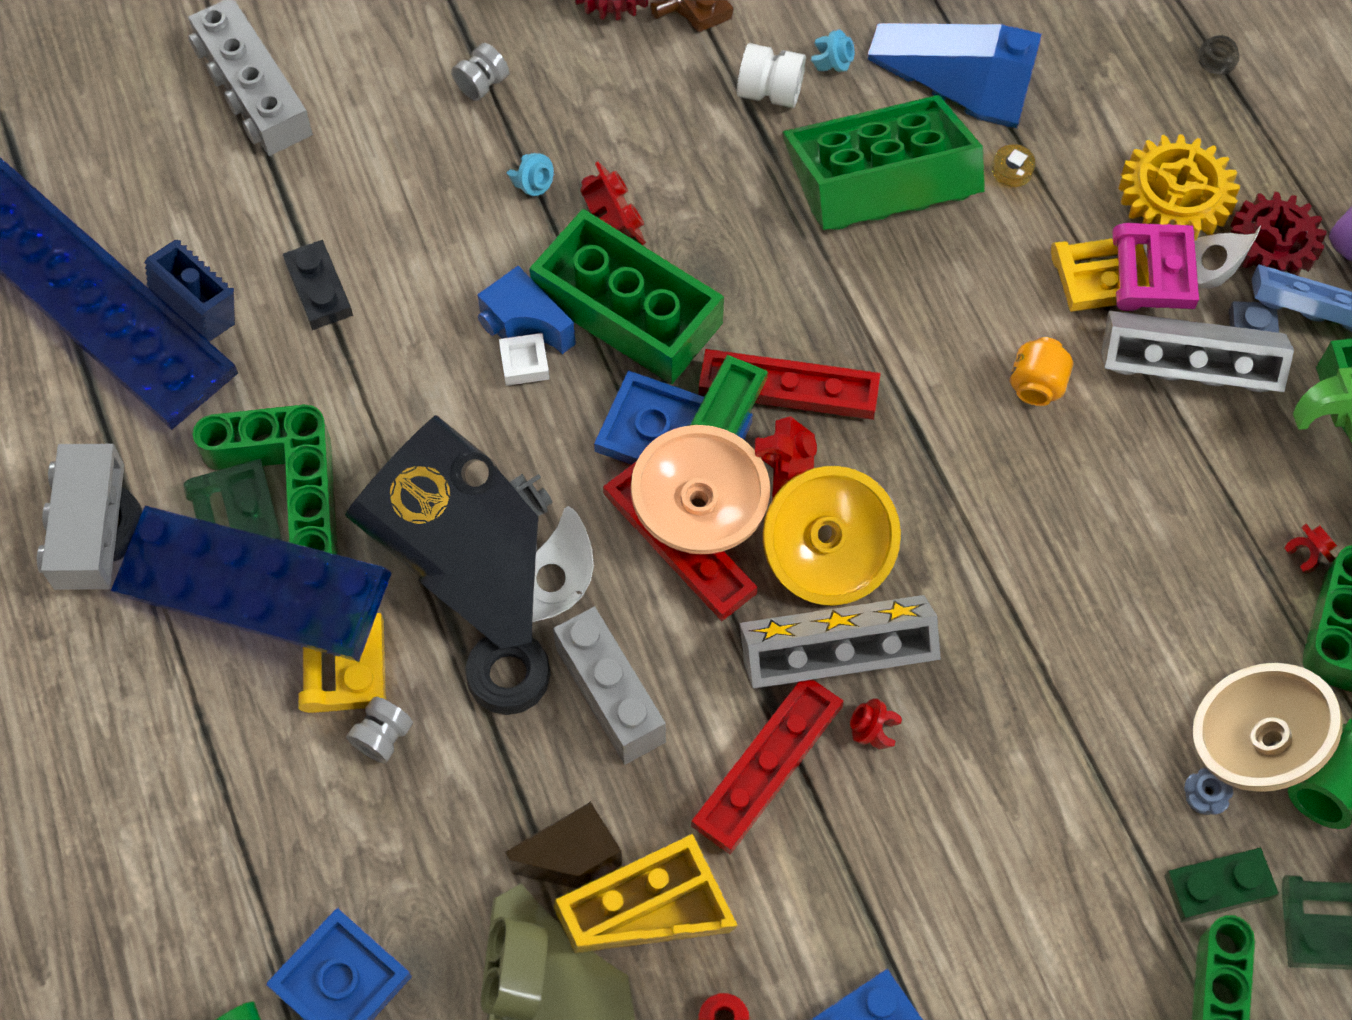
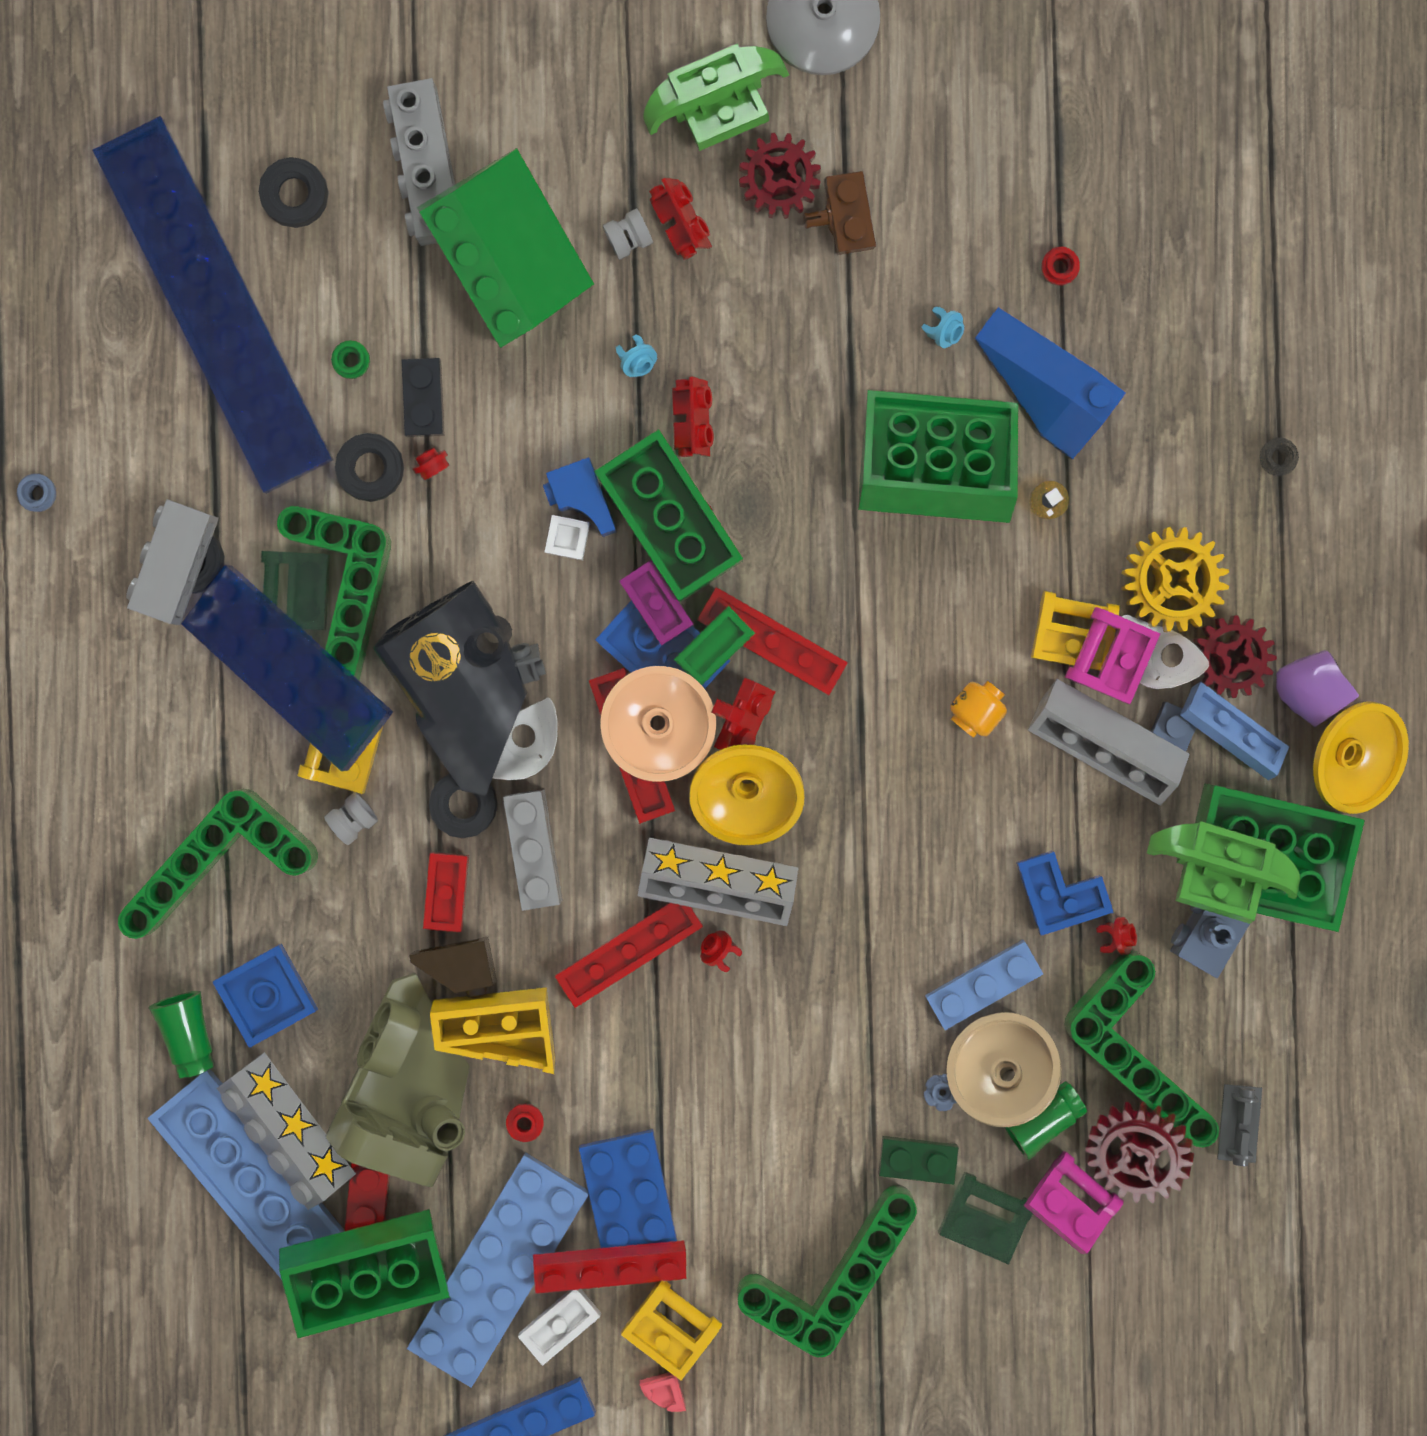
camera: 20 degrees right, 25 degrees up
dark blue brick [144,240,235,343] -> none
white wheel [737,43,806,108] -> none
none -> green beam [118,789,318,939]
none -> black tyre [258,157,329,228]
none -> green plate [331,340,370,379]
none -> black tyre [335,433,404,502]
none -> red plate [412,447,449,480]
none -> green slope [417,148,594,348]
none -> red plate [423,852,469,932]
none -> magenta plate [619,560,694,646]
none -> red hinge [649,178,712,260]
none -> medium blue plate [925,940,1043,1030]
none -> blue plate [1016,851,1114,936]

